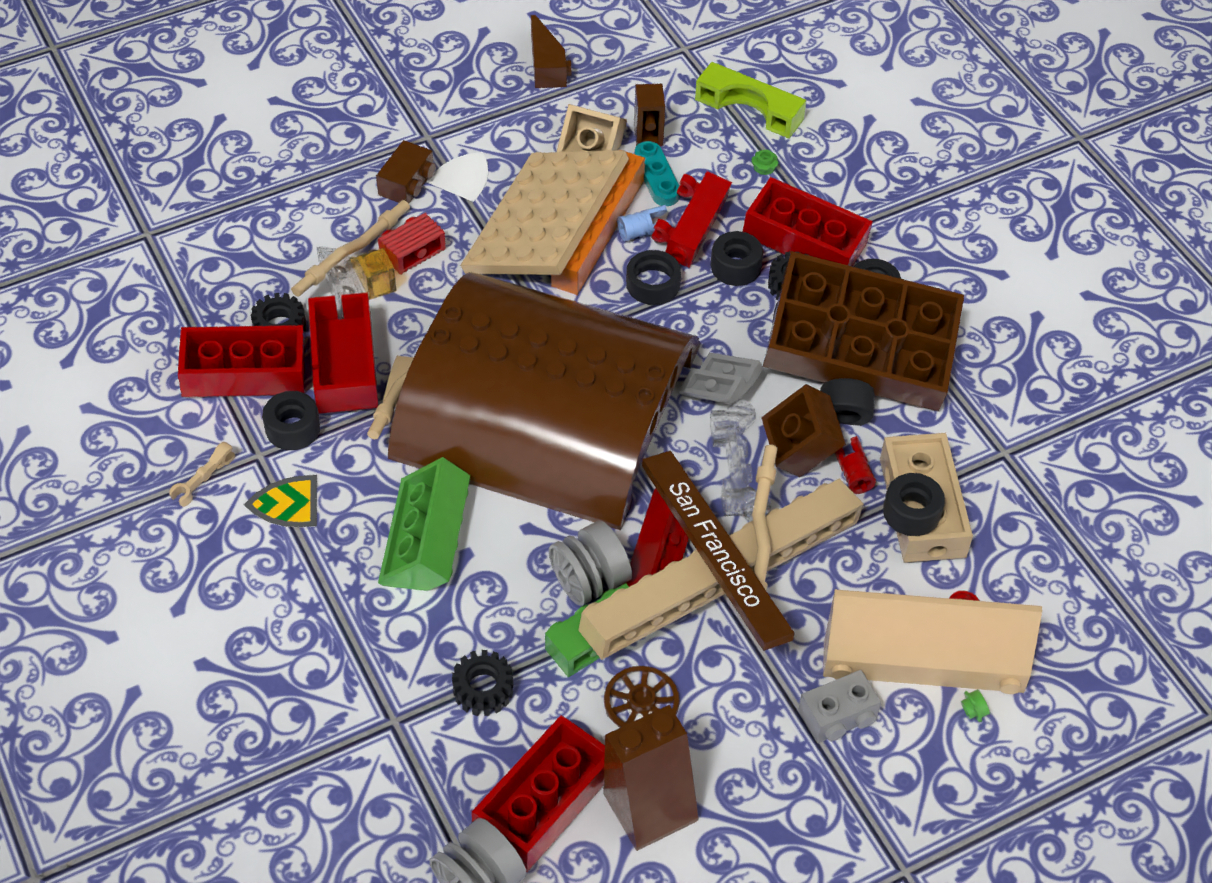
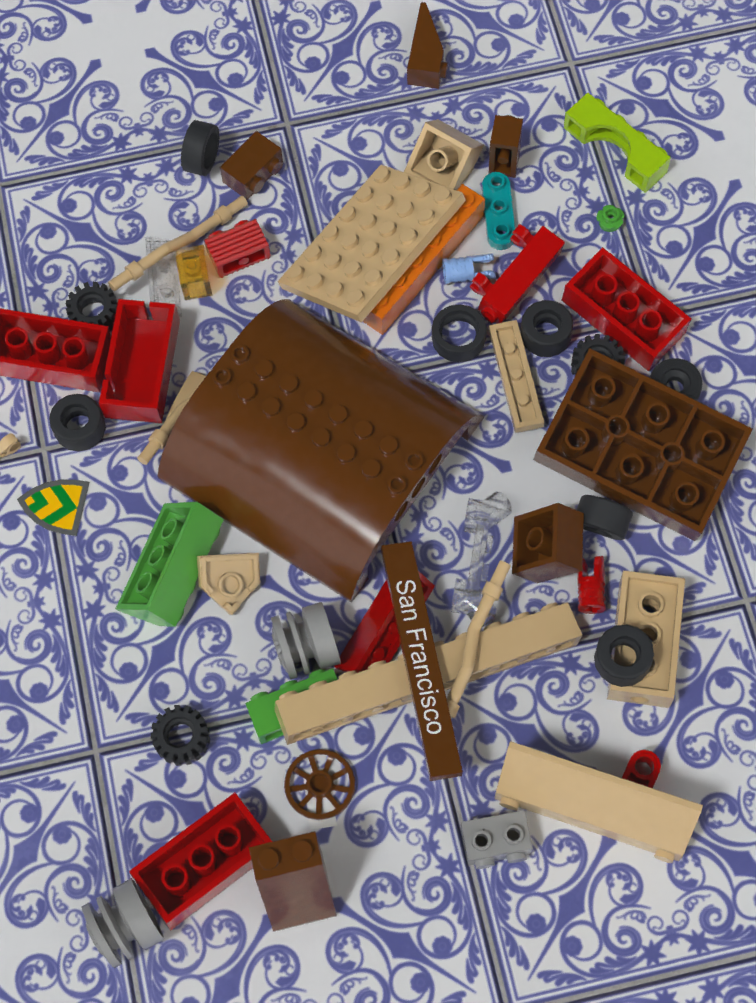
camera: 20 degrees right, 15 degrees up
white sticker [426,152,488,202] -> none
light grey slope [679,352,763,404] -> none
bright green plate [961,689,990,722] -> none
none -> black tyre [181,120,220,176]
none -> tan plate [197,553,260,615]
none -> tan plate [488,320,544,433]

